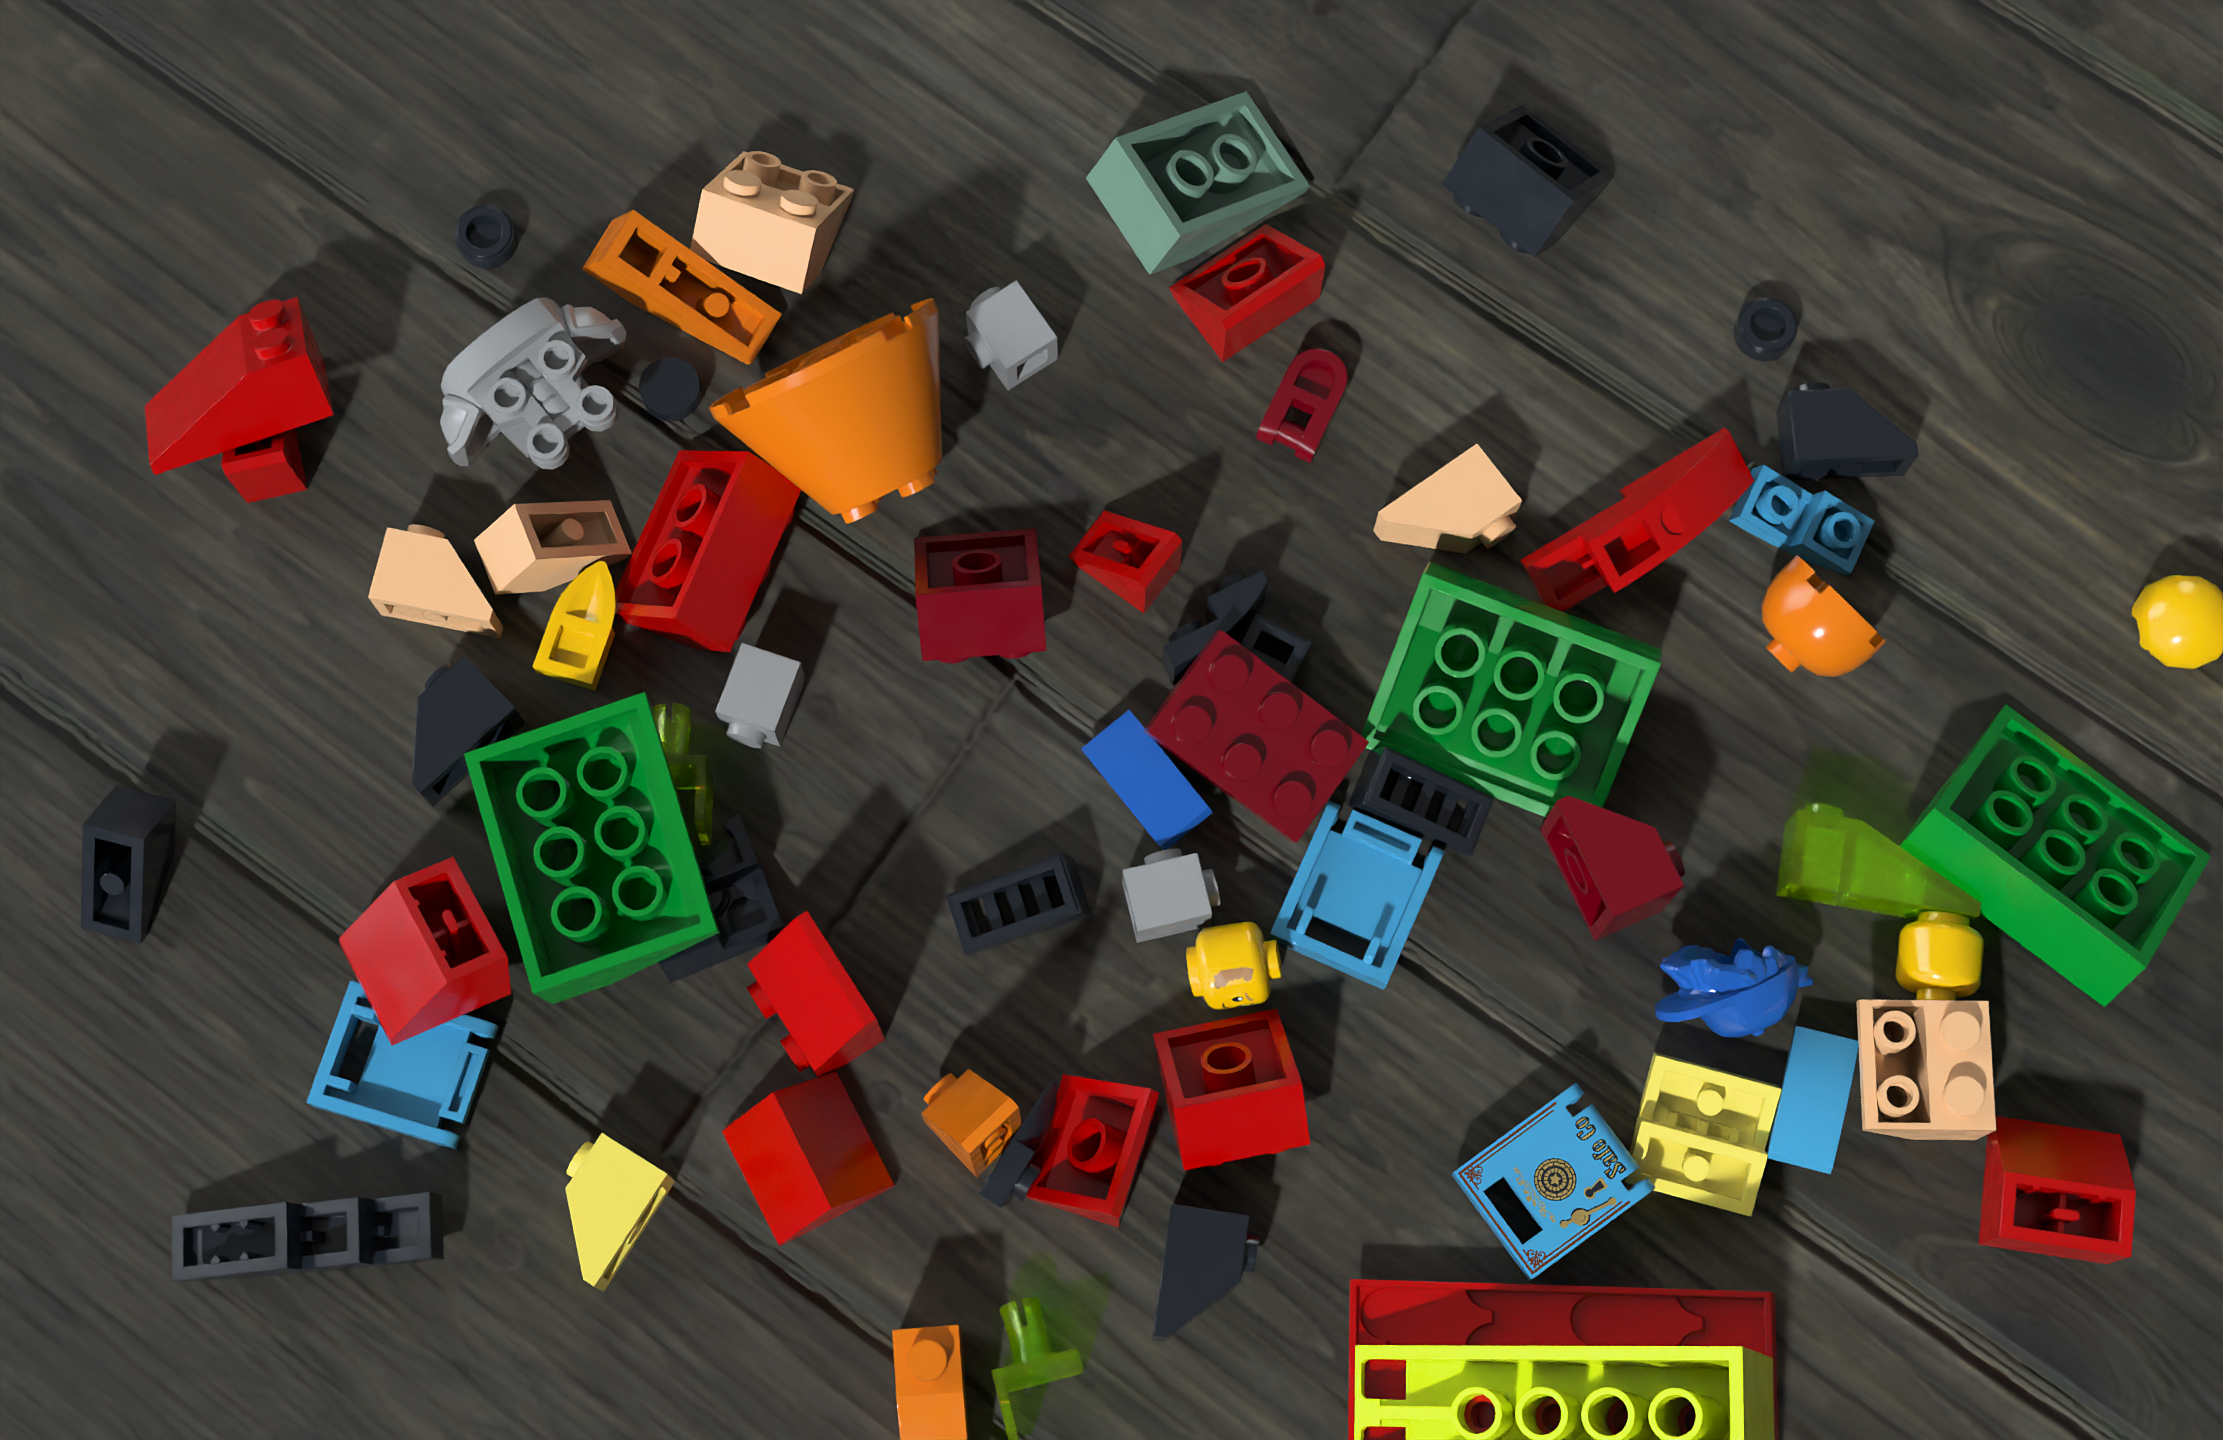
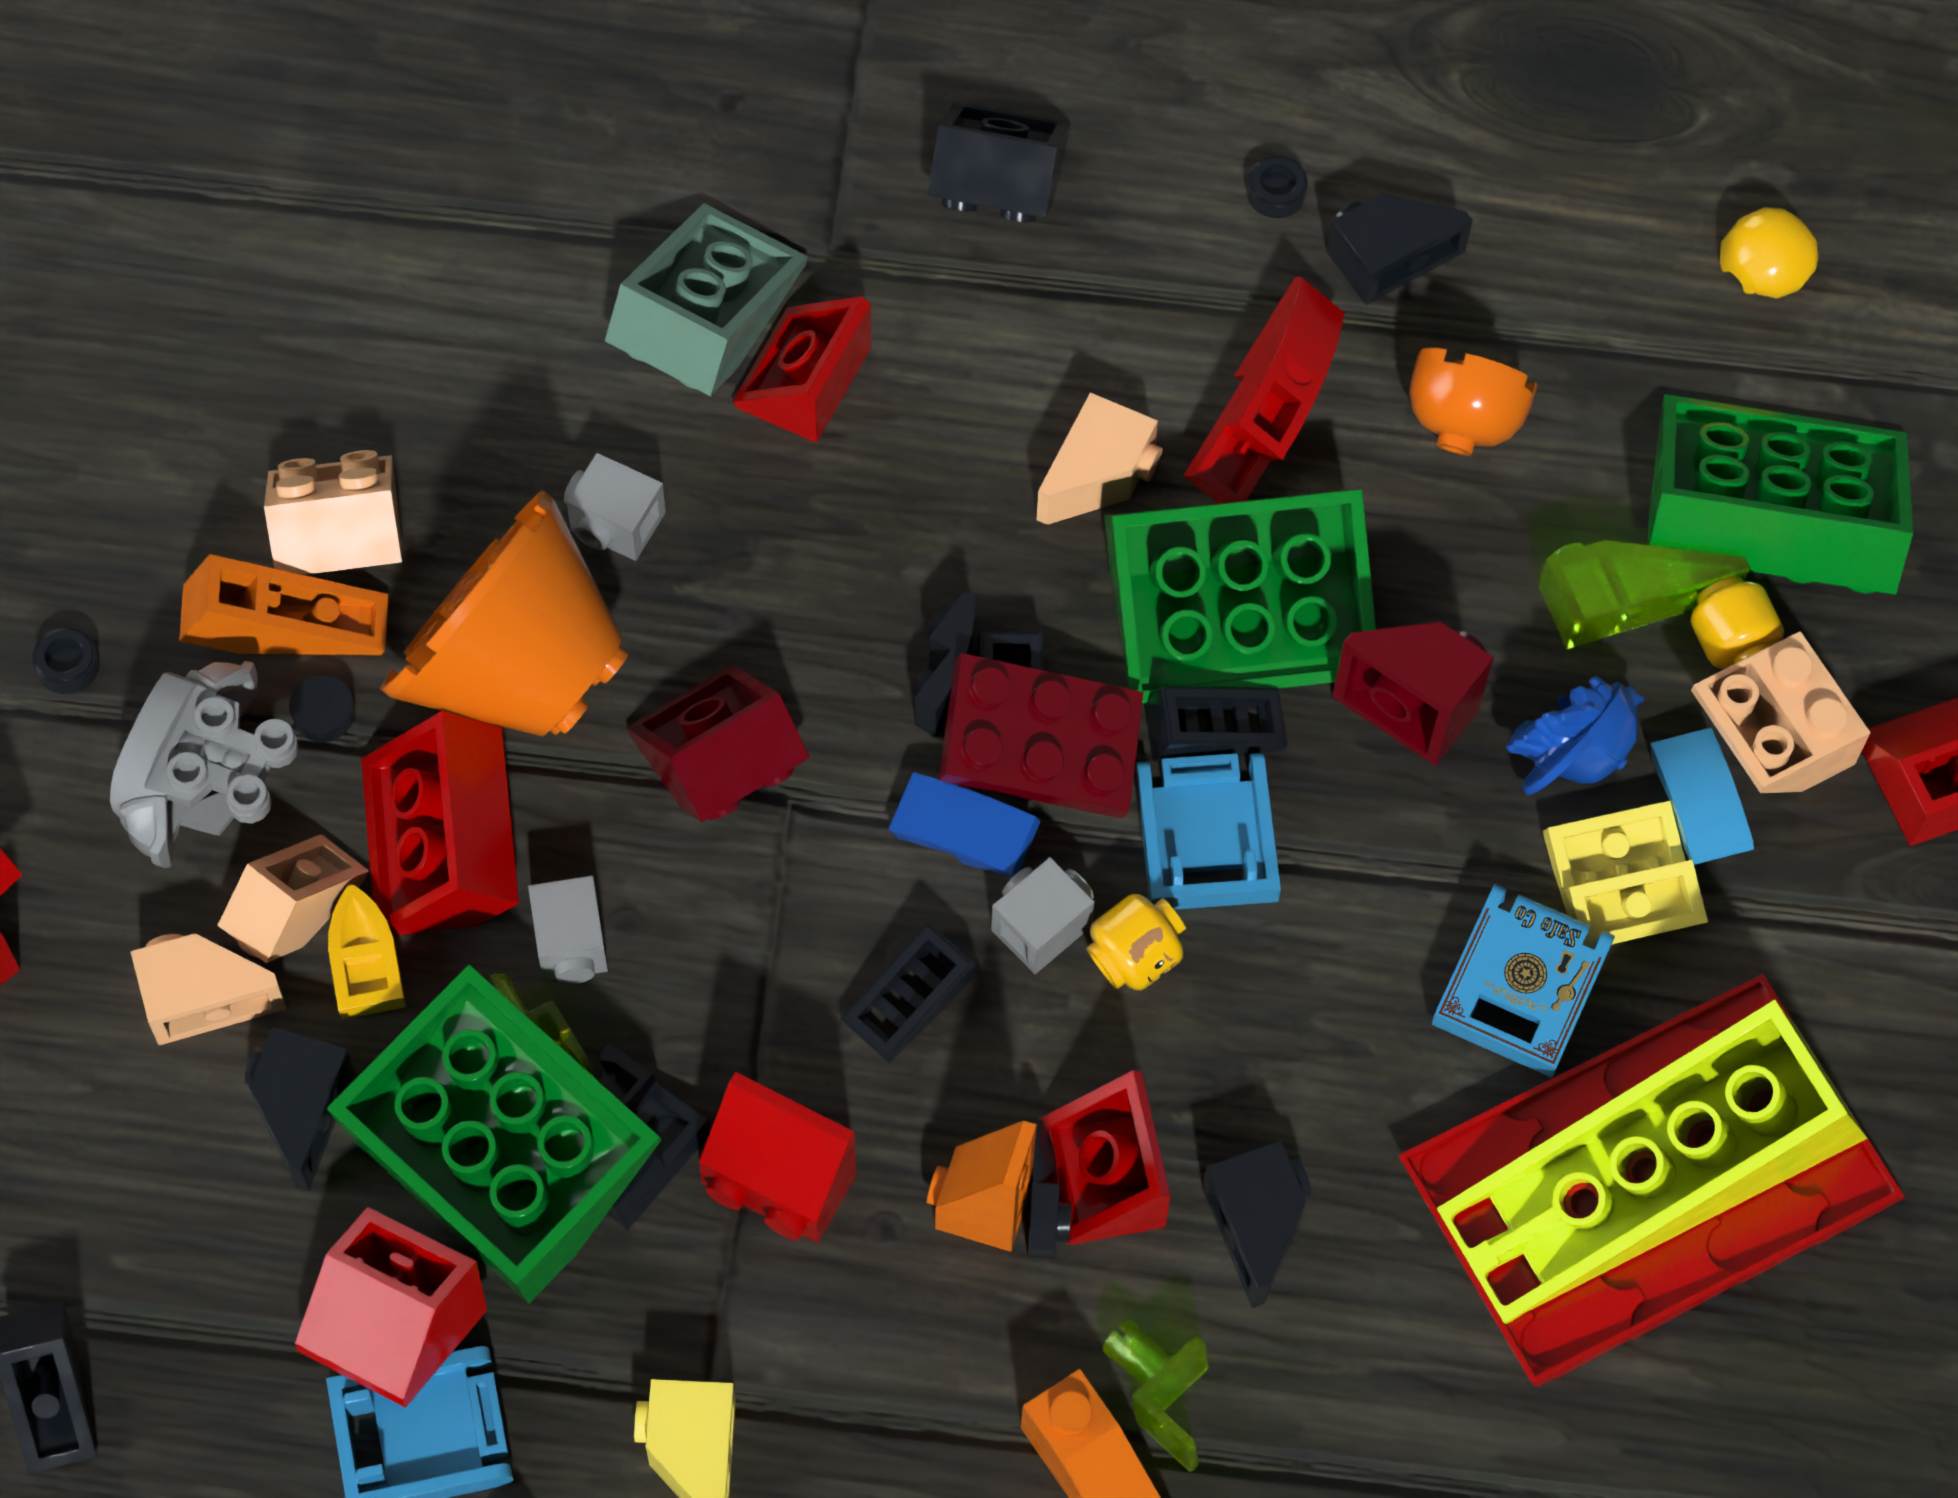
camera: 30 degrees left, 10 degrees down
red slope [722,1072,895,1247] -> none
red slope [1068,511,1183,614] -> none
red slope [1153,1008,1310,1171] -> none
dark red plate [1256,348,1348,464] -> none
dark azure slope [1728,464,1875,575] -> none

